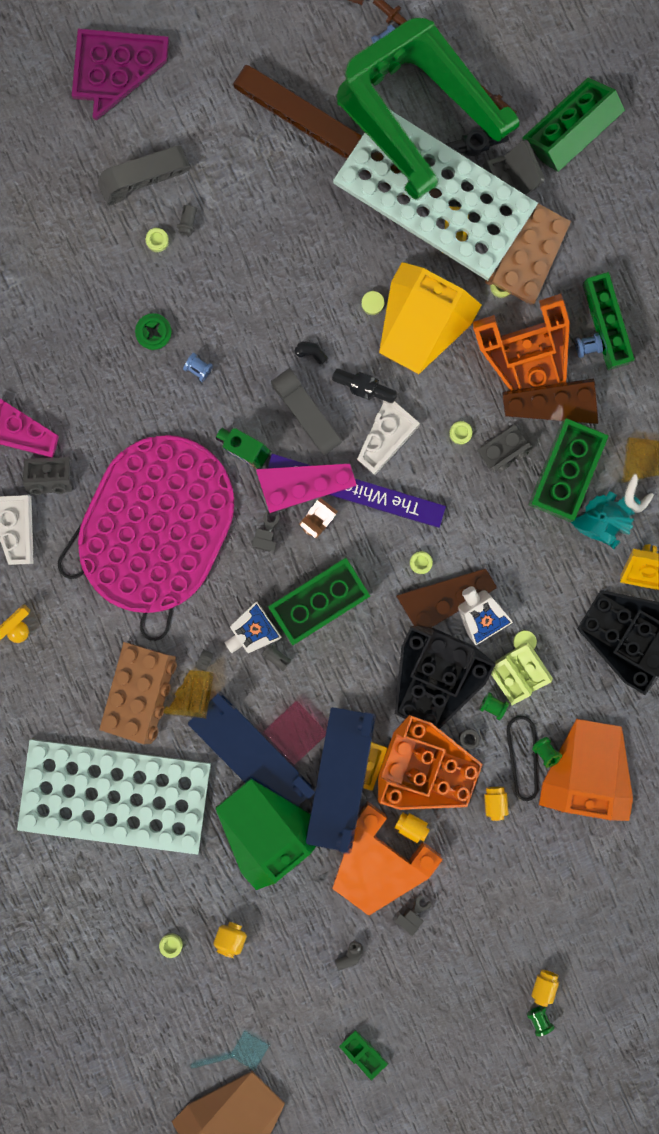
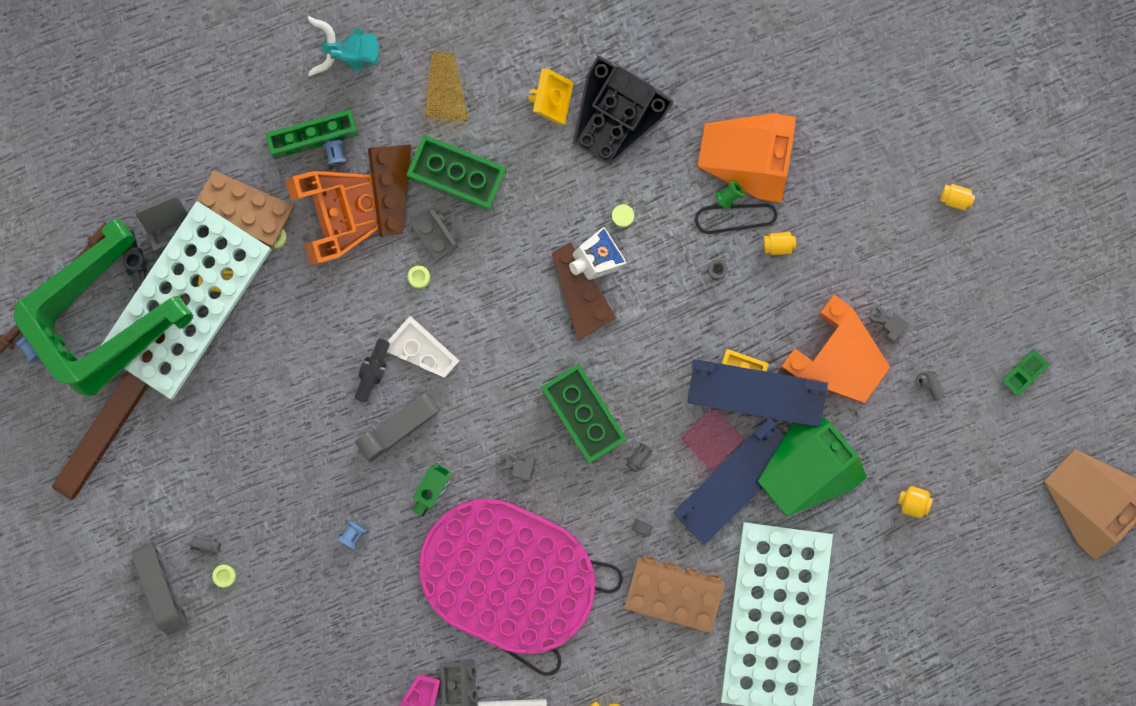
camera: 85 degrees left, 5 degrees down
magenta wing [72,28,169,120] -> none
green gear [135,313,172,351] -> none
yellowish green tile [159,933,183,958] -> none
clear yellow wing [164,670,214,719] -> none
clear light blue piece [190,1030,269,1071] -> none
torso [224,601,282,653] -> none
dark pink wing [256,464,357,513] -> none
dark purple tile [267,454,446,528] -> none
black arm [294,341,329,365] -> none
bracket [299,498,338,538] -> none
yellowish green tile [361,291,384,315] -> none
orange wedge [378,715,483,810] -> none
yellow wedge [379,262,482,375] -> none
yellow brick [394,812,430,843] -> none
black wedge [395,625,495,729] -> none
yellowish green tile [410,551,433,574] -> none
green bush [479,692,509,721] -> none
yellowish green slope [491,642,553,705] -> none
green slope [522,78,625,172] -> none
green bush [526,1006,555,1037] -> none
teal helmet [571,474,654,549] -> none

